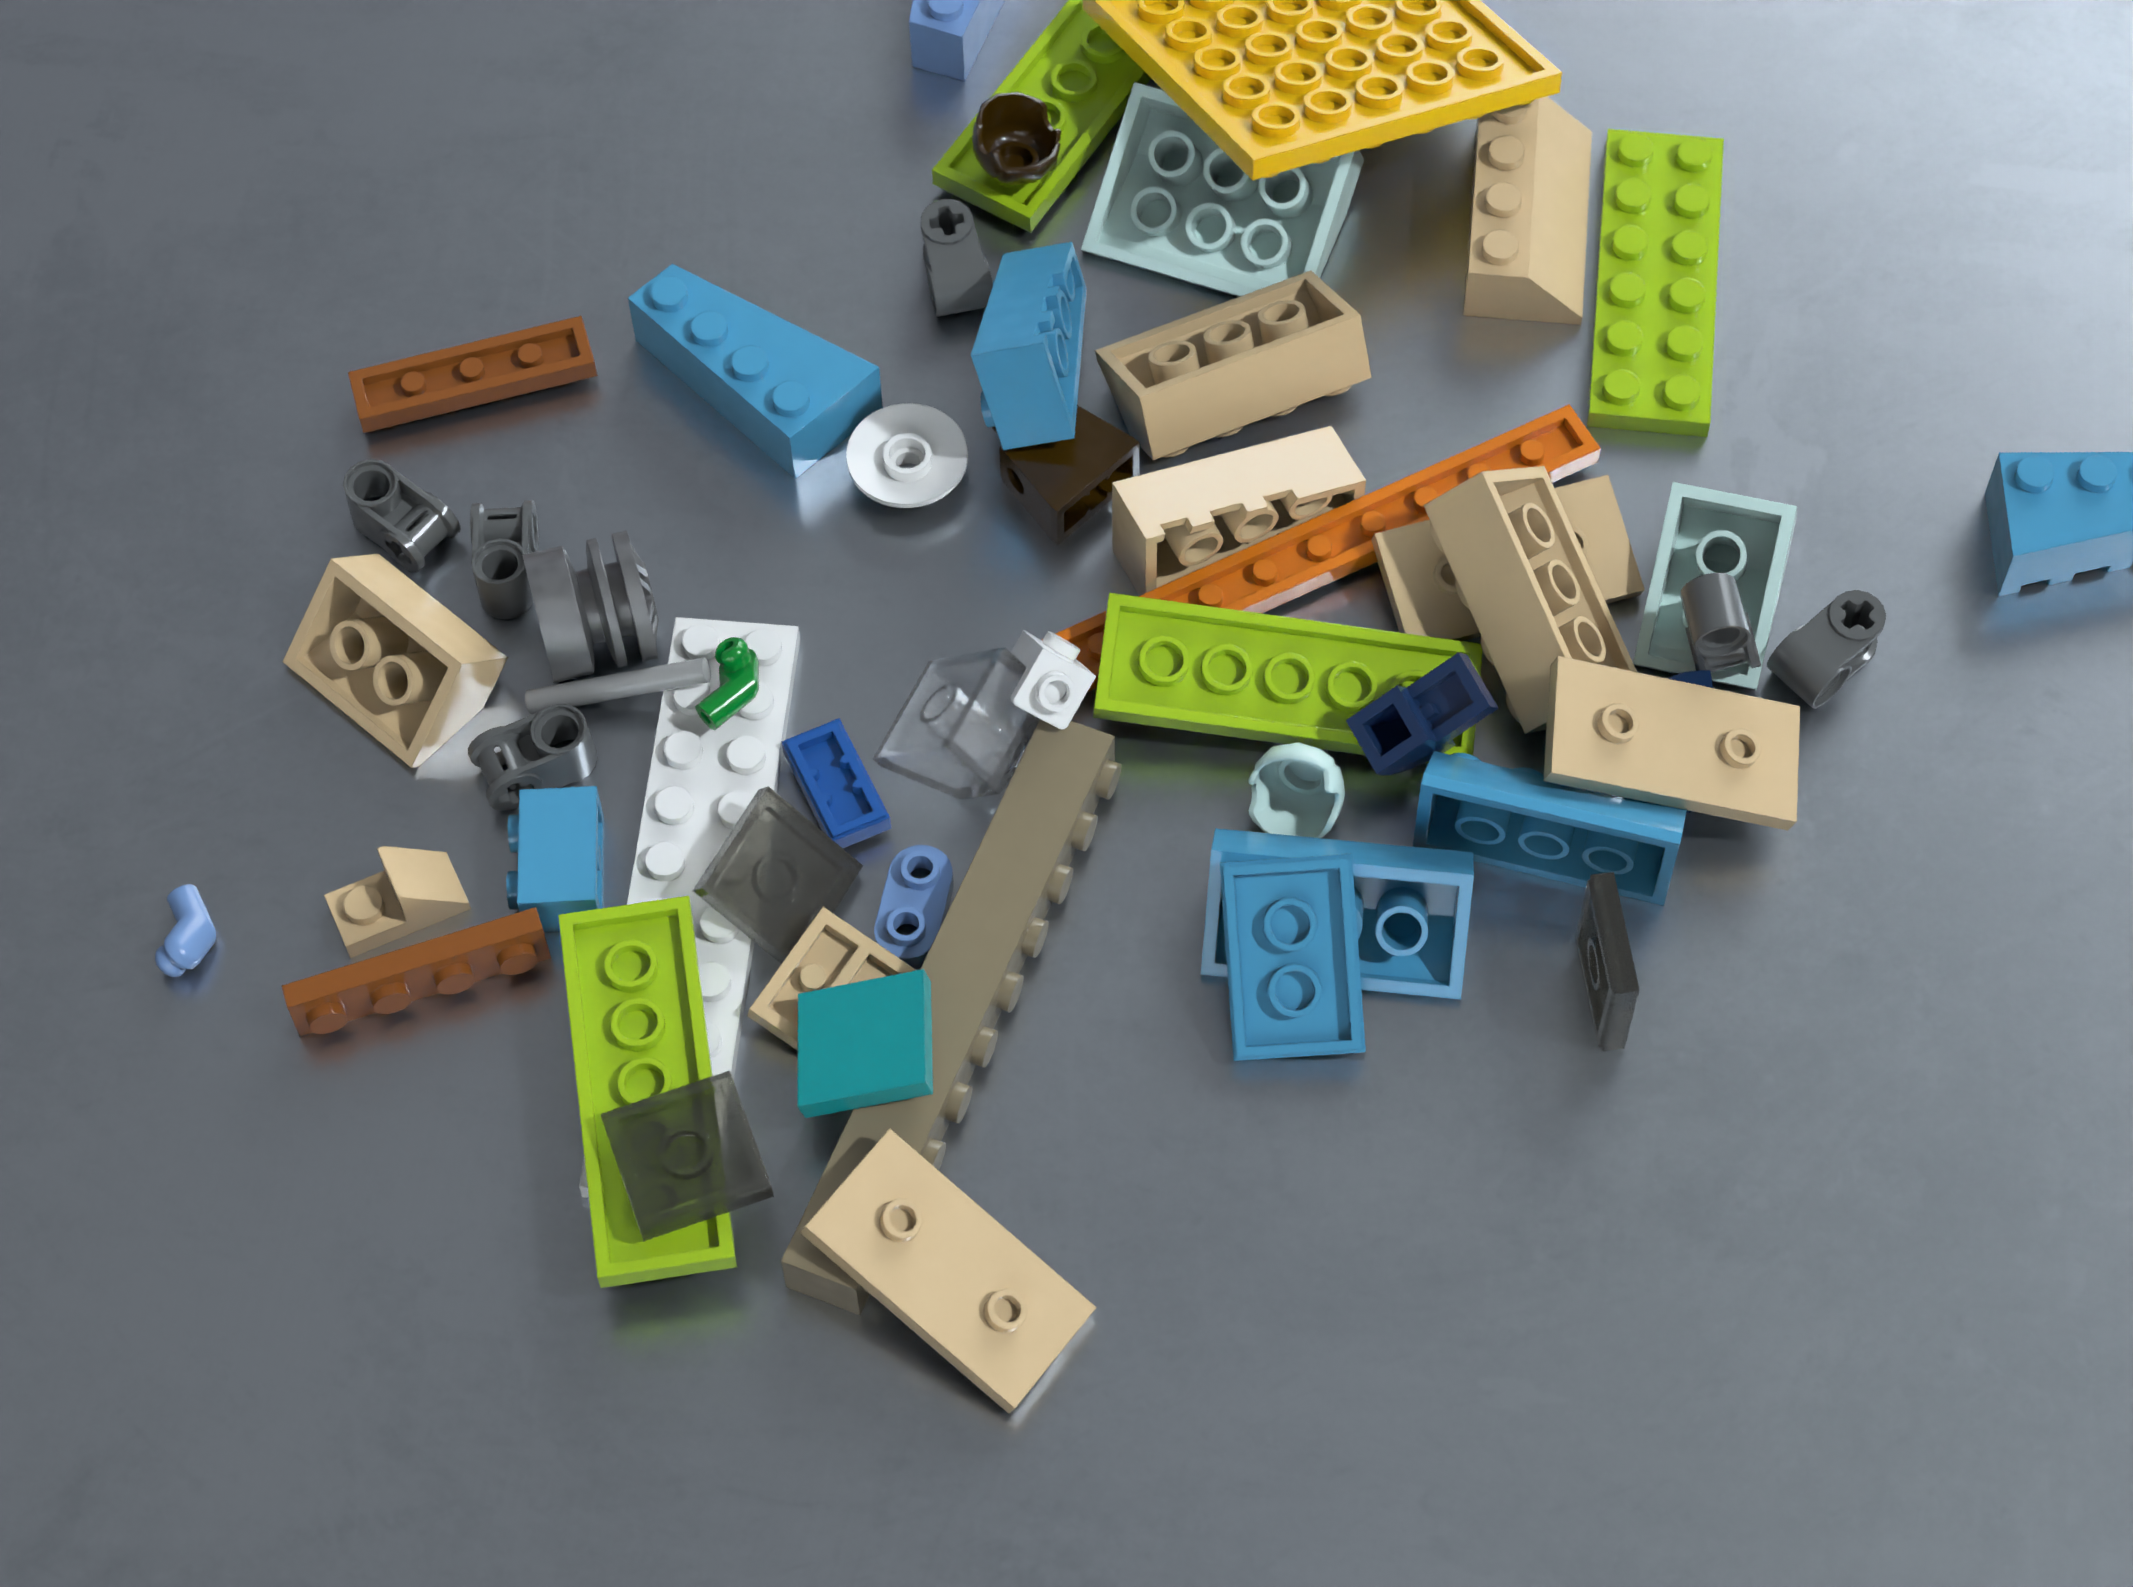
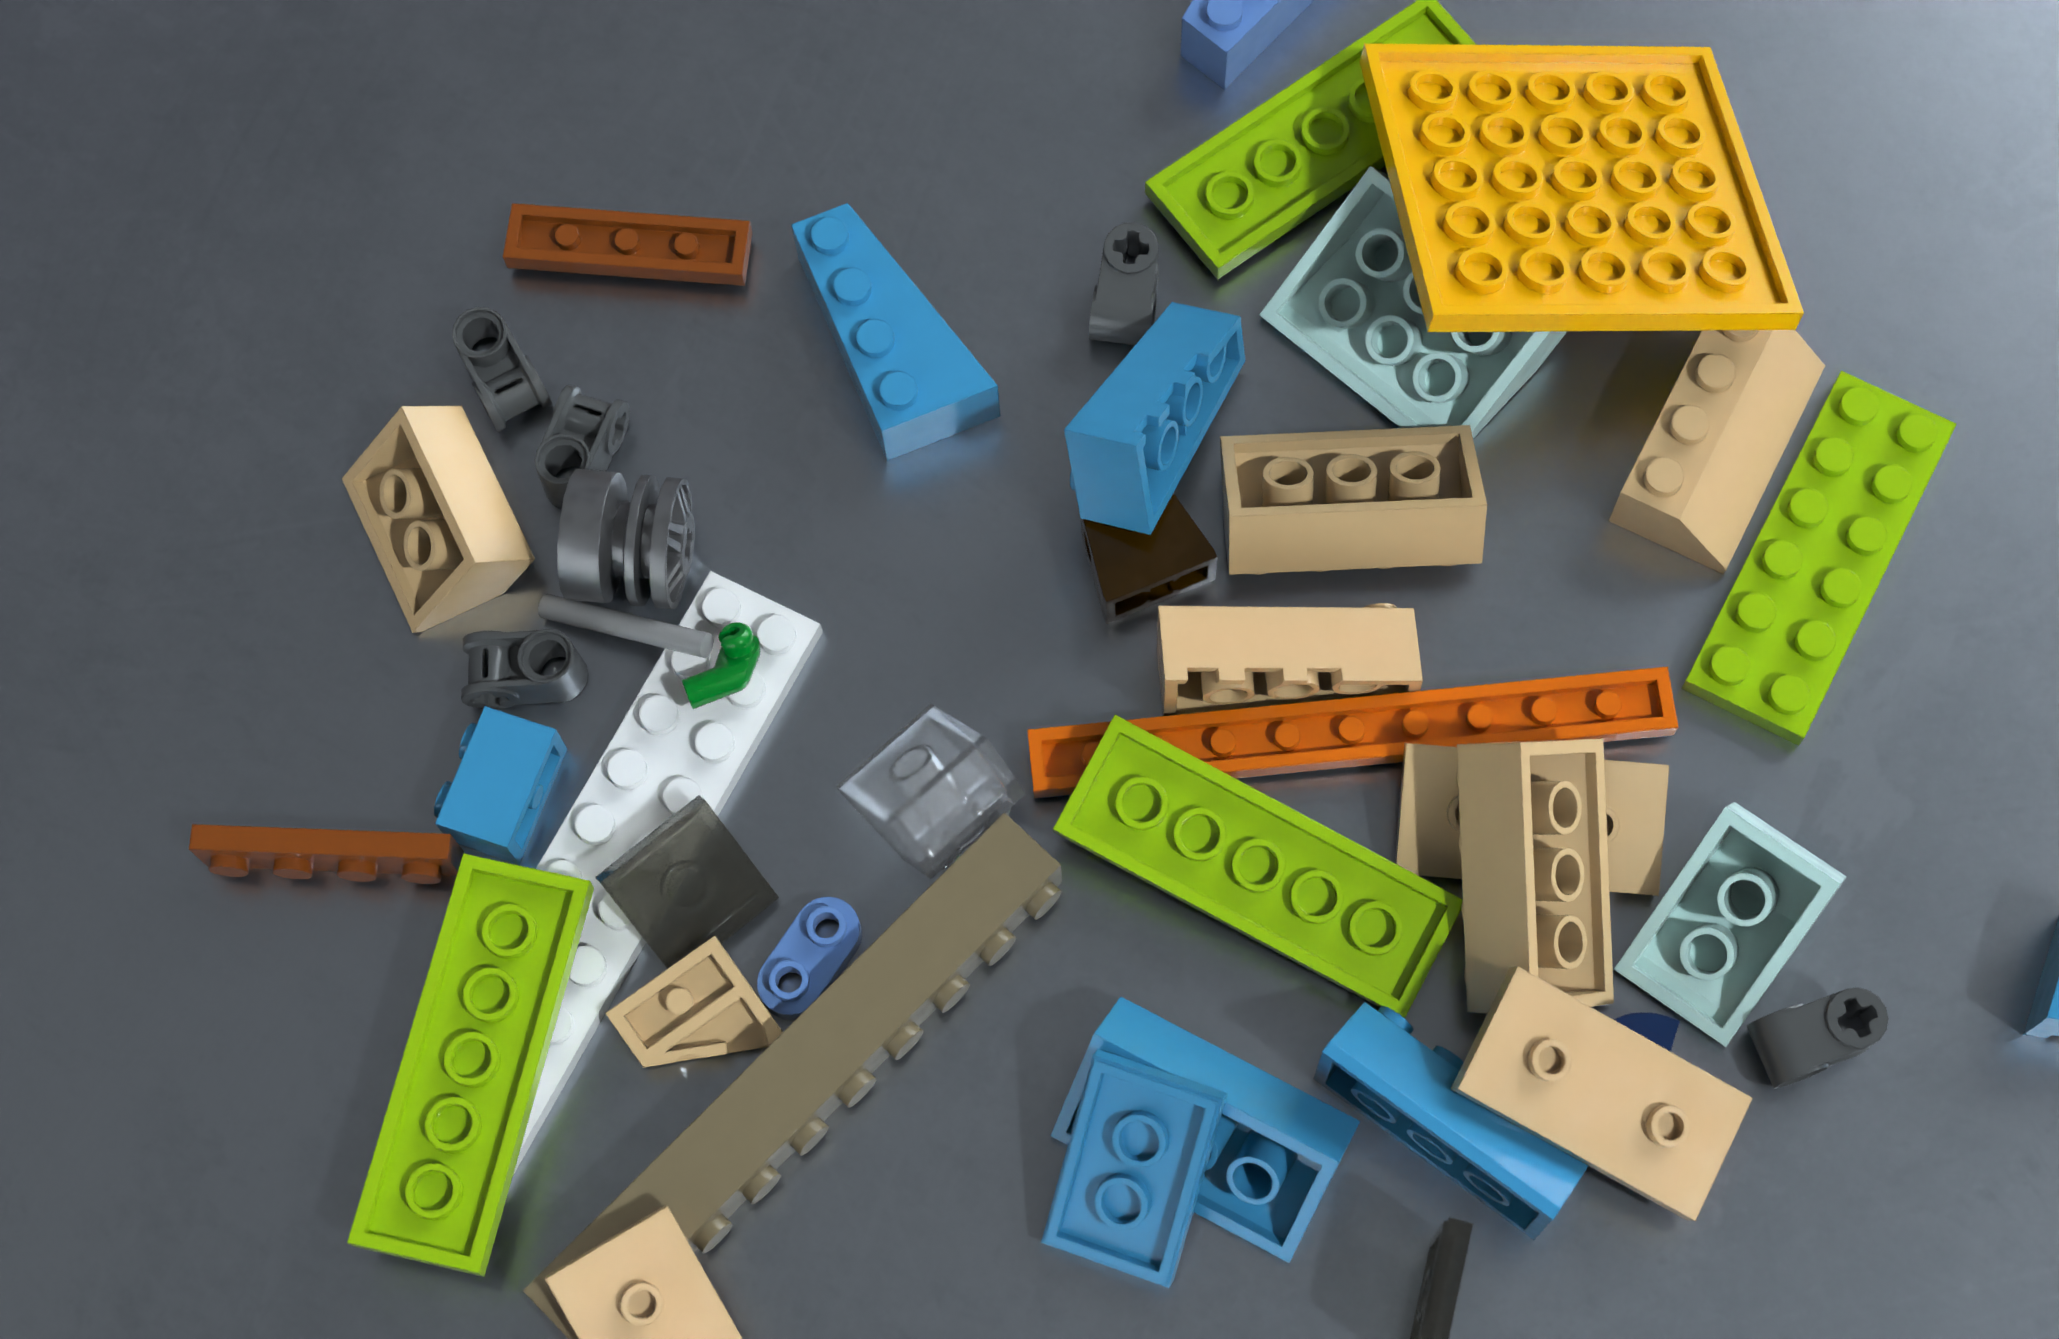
camera: 25 degrees right, 10 degrees up
medium blue arm [155,884,216,977] -> none
tan slope [324,846,471,958] -> none
clear smoke tile [600,1070,774,1242] -> none
blue plate [781,718,892,853] -> none
teal tile [797,969,933,1118] -> none
white dish [846,403,968,508] -> none
dark brown hair [972,92,1061,186] -> none
white bracket [1010,630,1096,729] -> none
light aqua hair [1248,742,1345,838] -> none
dark blue brick [1346,652,1499,775] -> none
dark grey piece [1680,573,1761,672] -> none

